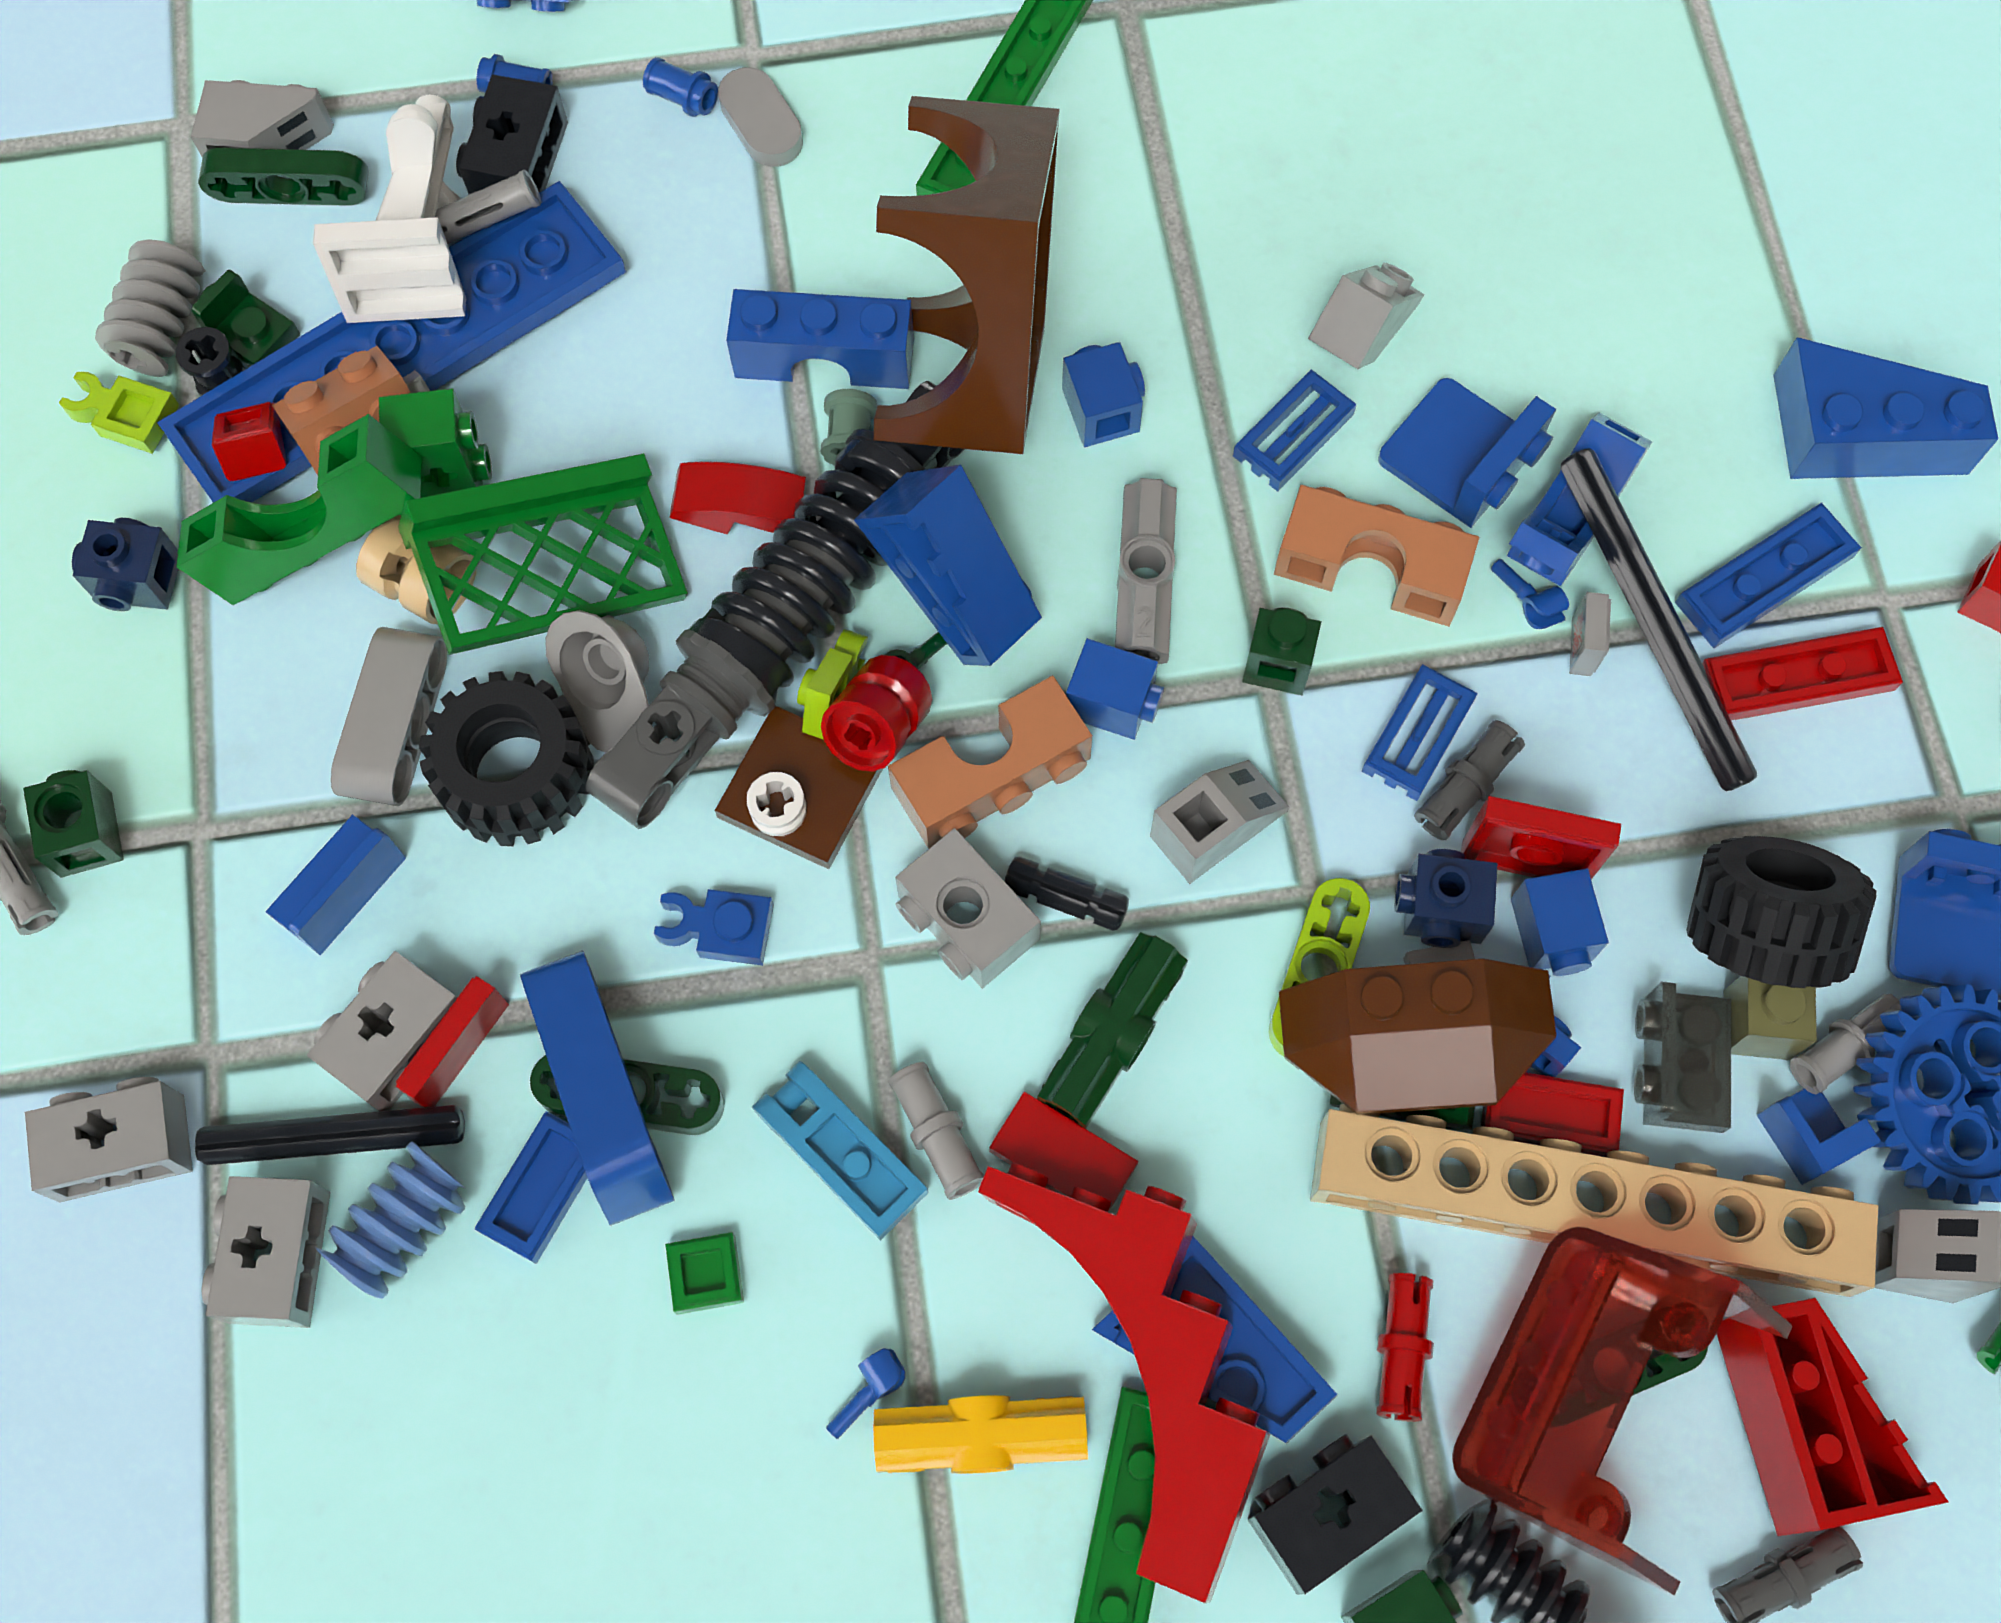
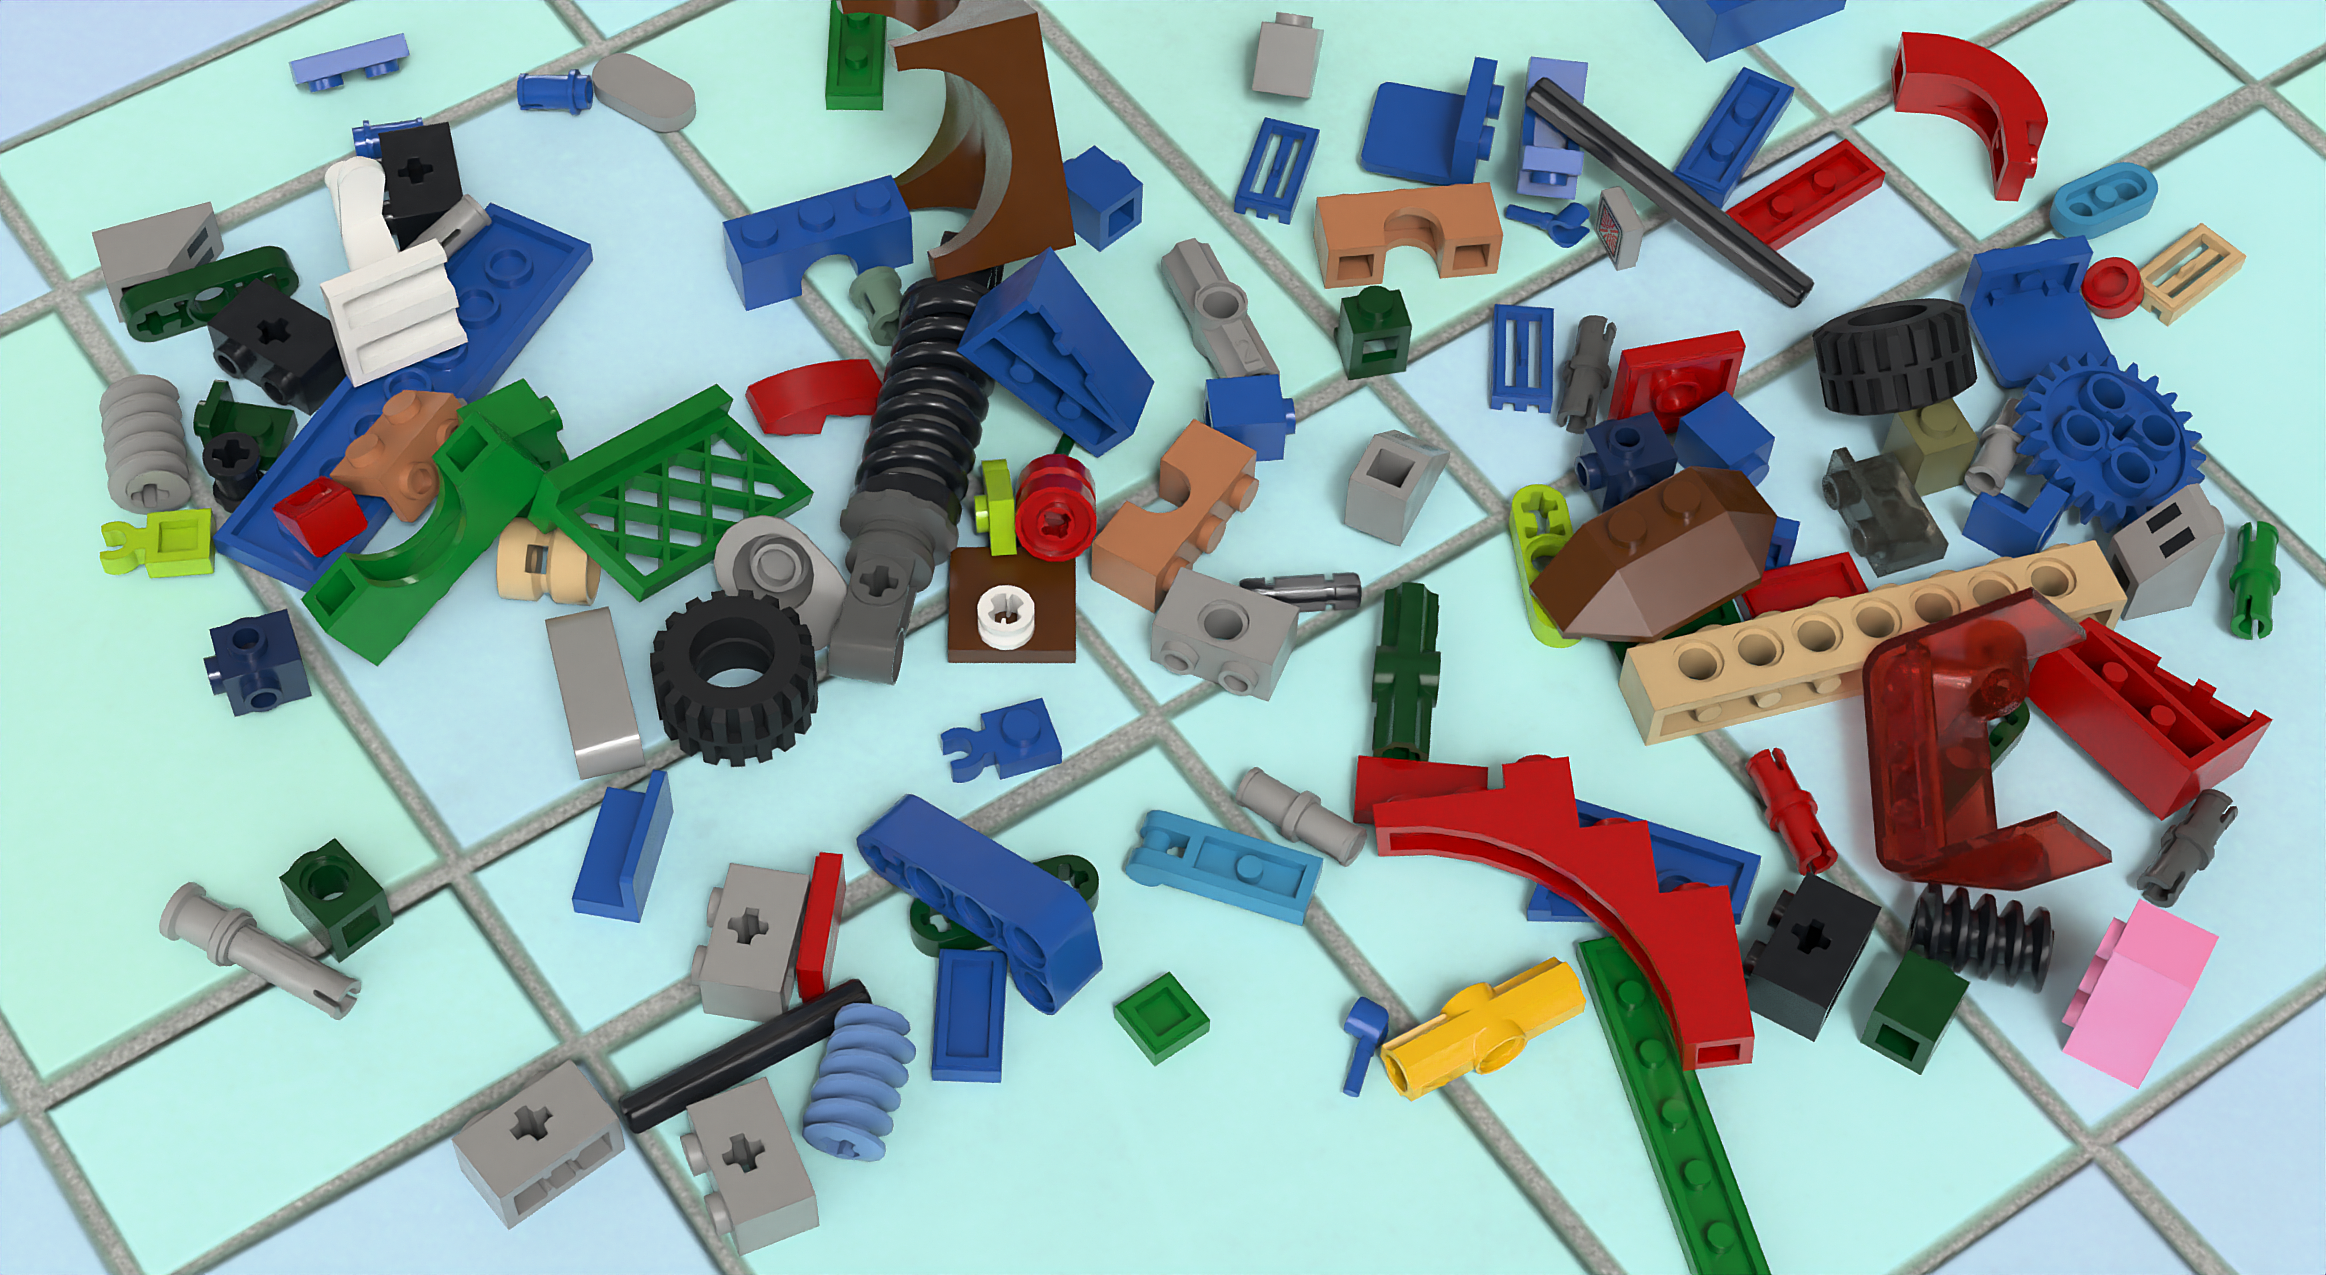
camera: 30 degrees left, 15 degrees down
none -> black brick [207,278,347,416]

